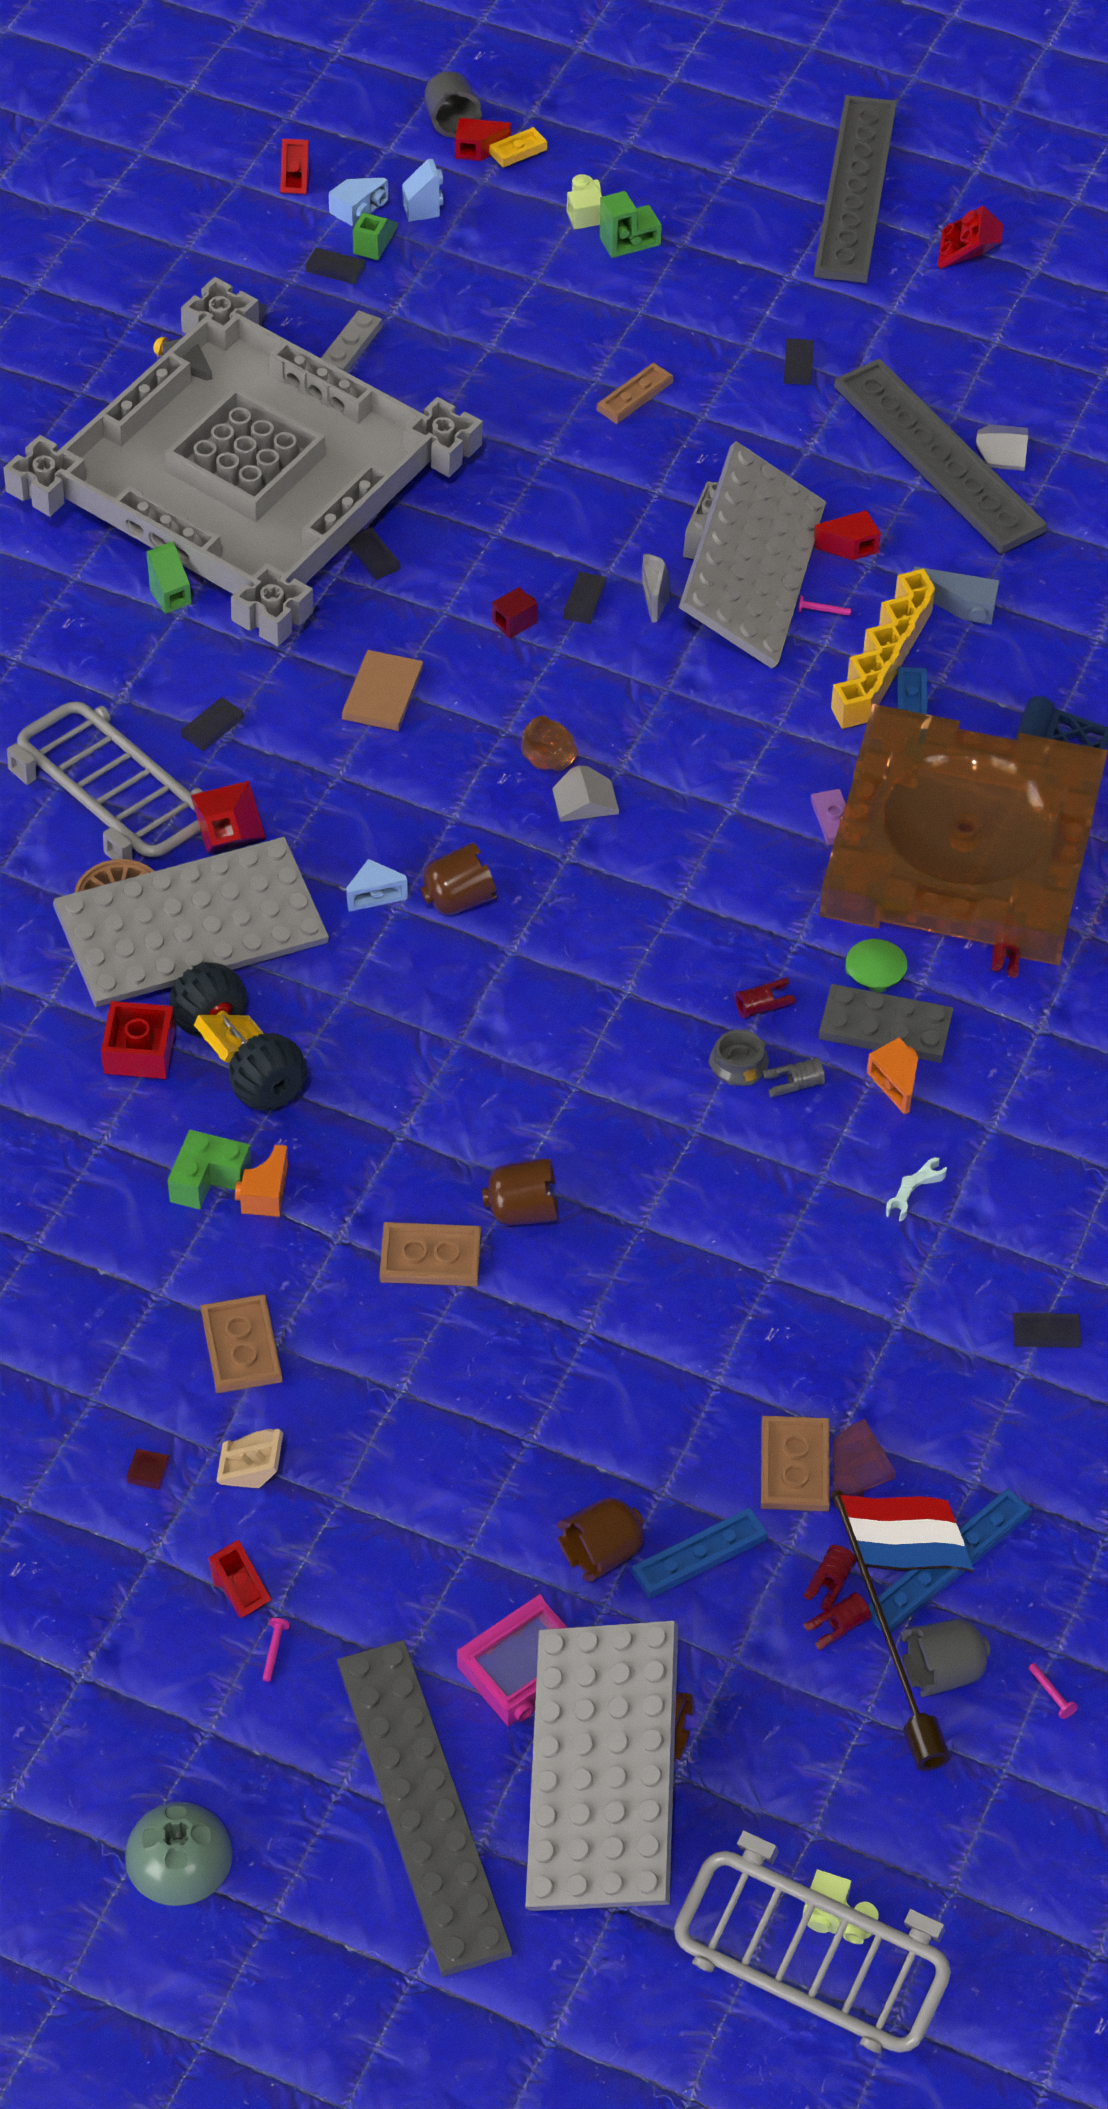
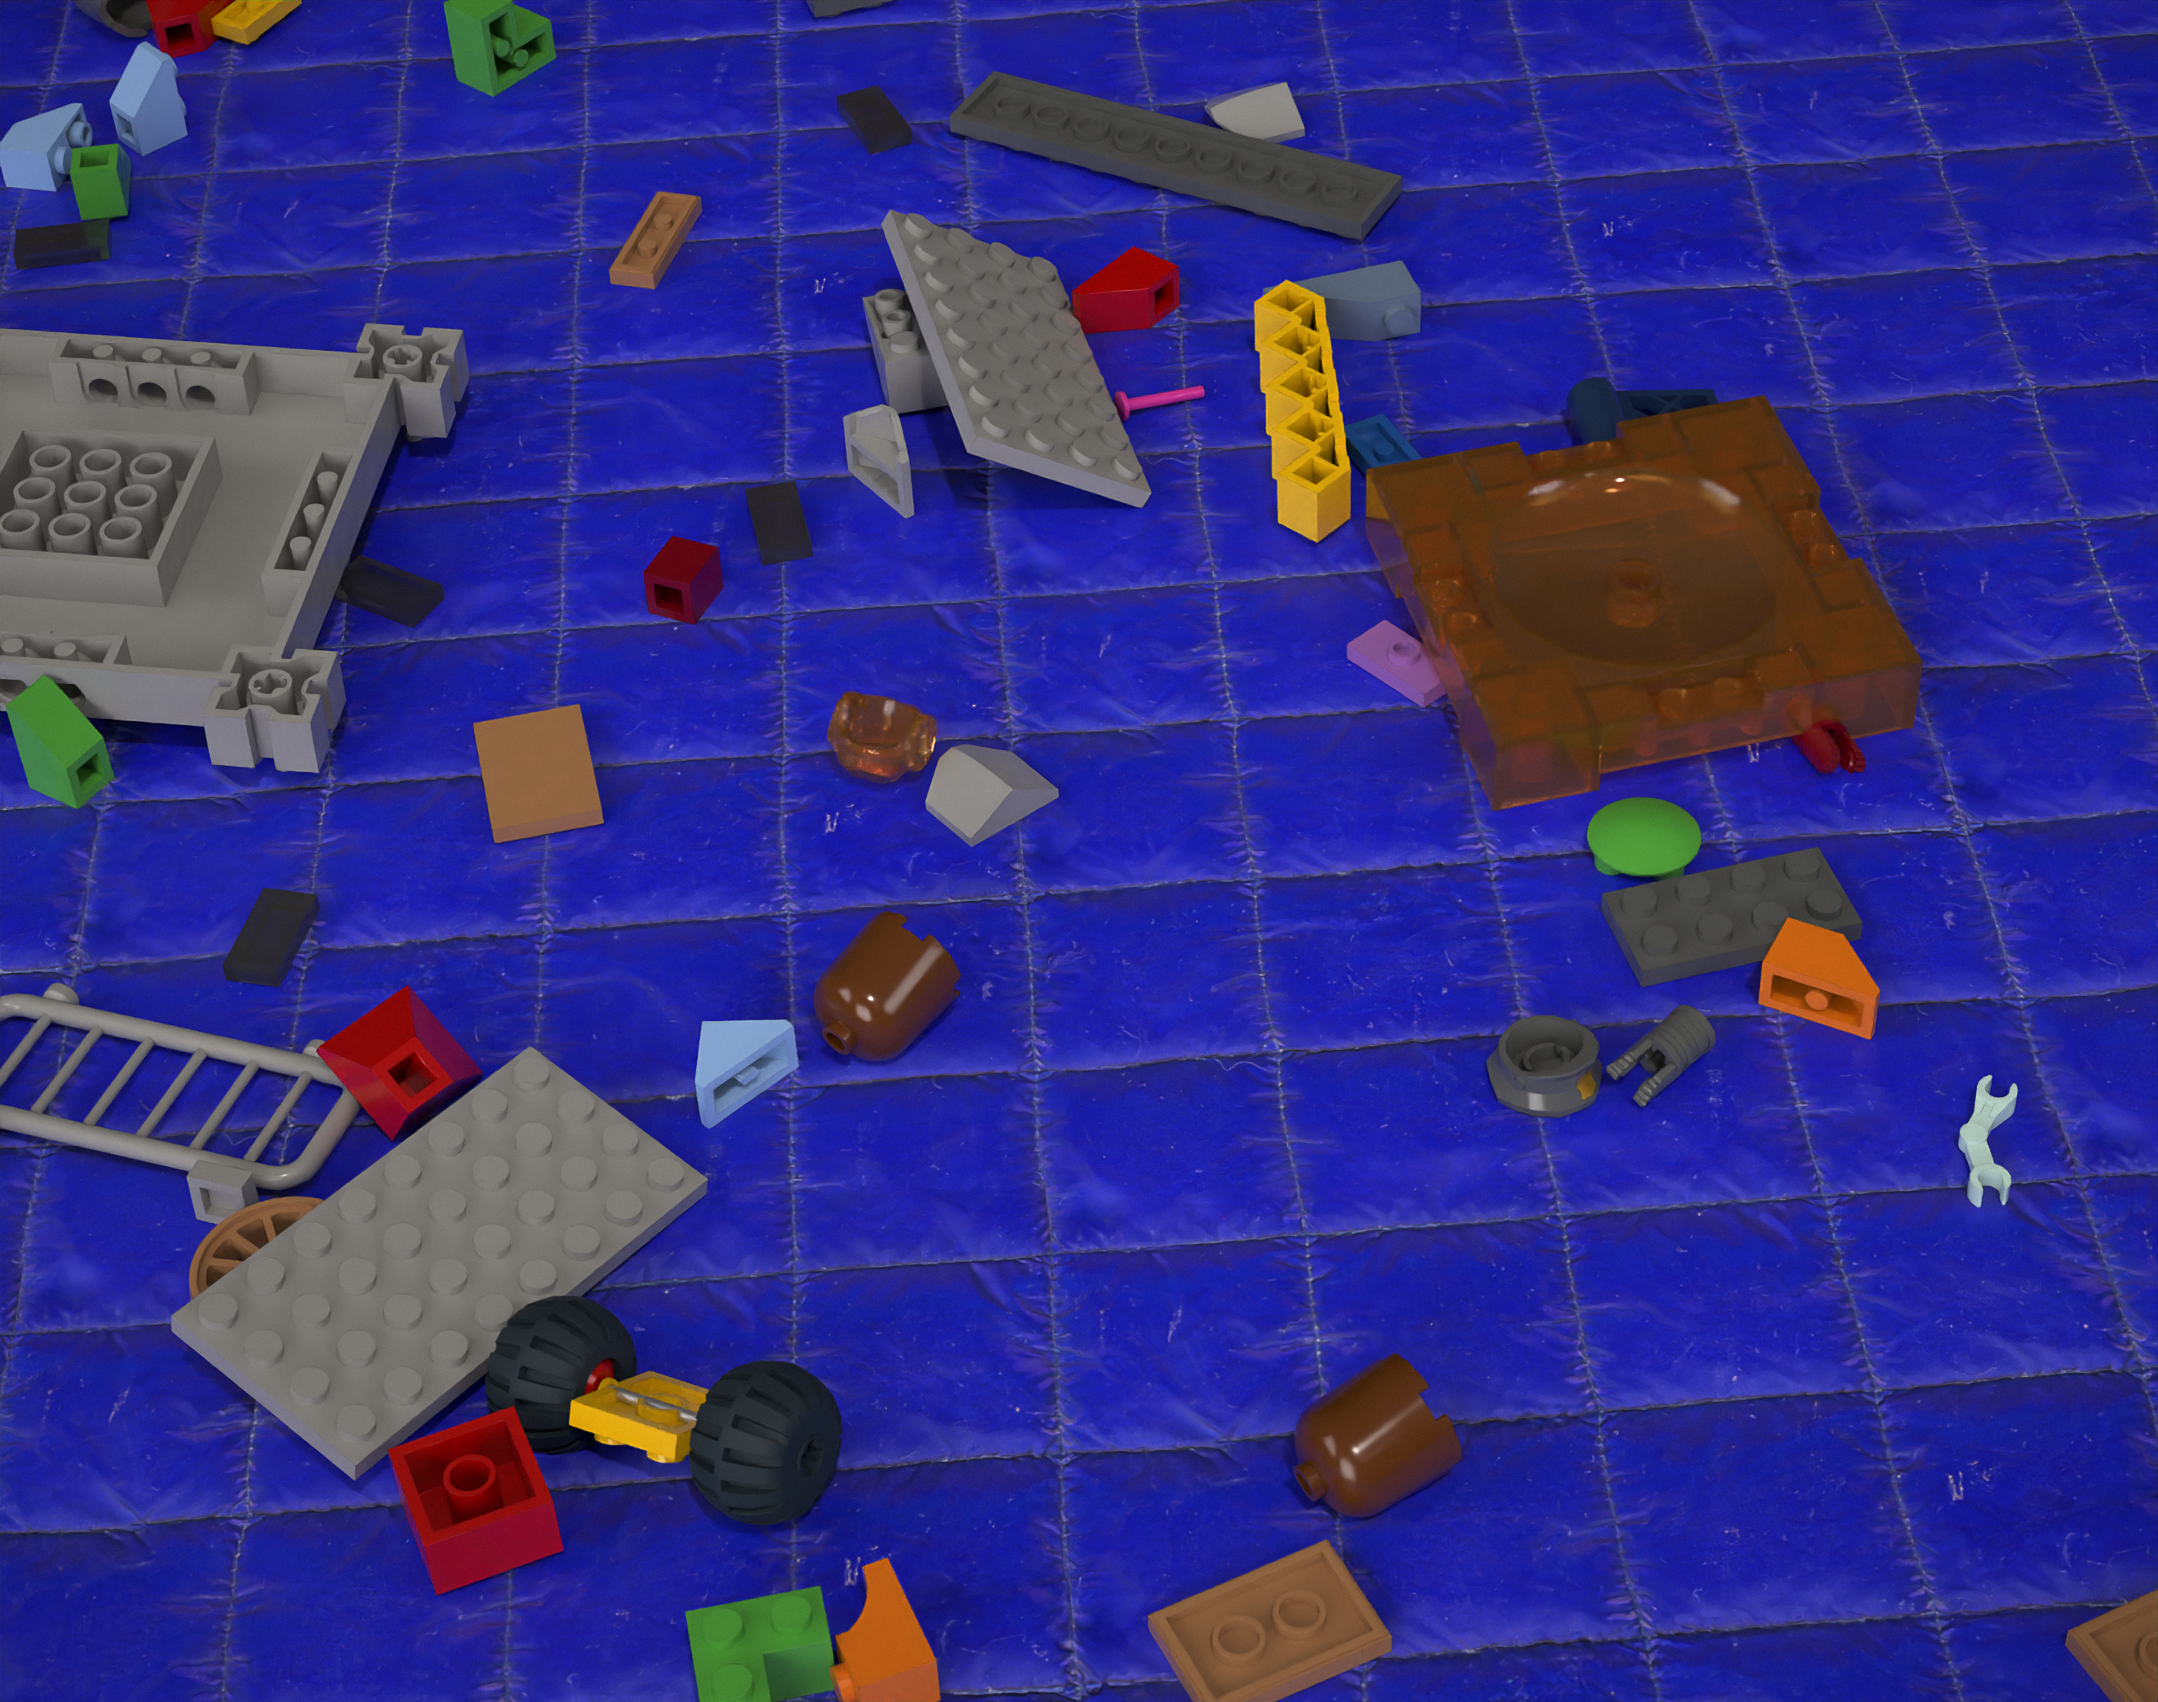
camera: 25 degrees left, 10 degrees down
light grey plate [321,310,382,372] -> none
yellowish green brick [567,174,602,230] -> none
dark red hinge [735,977,796,1019] -> none

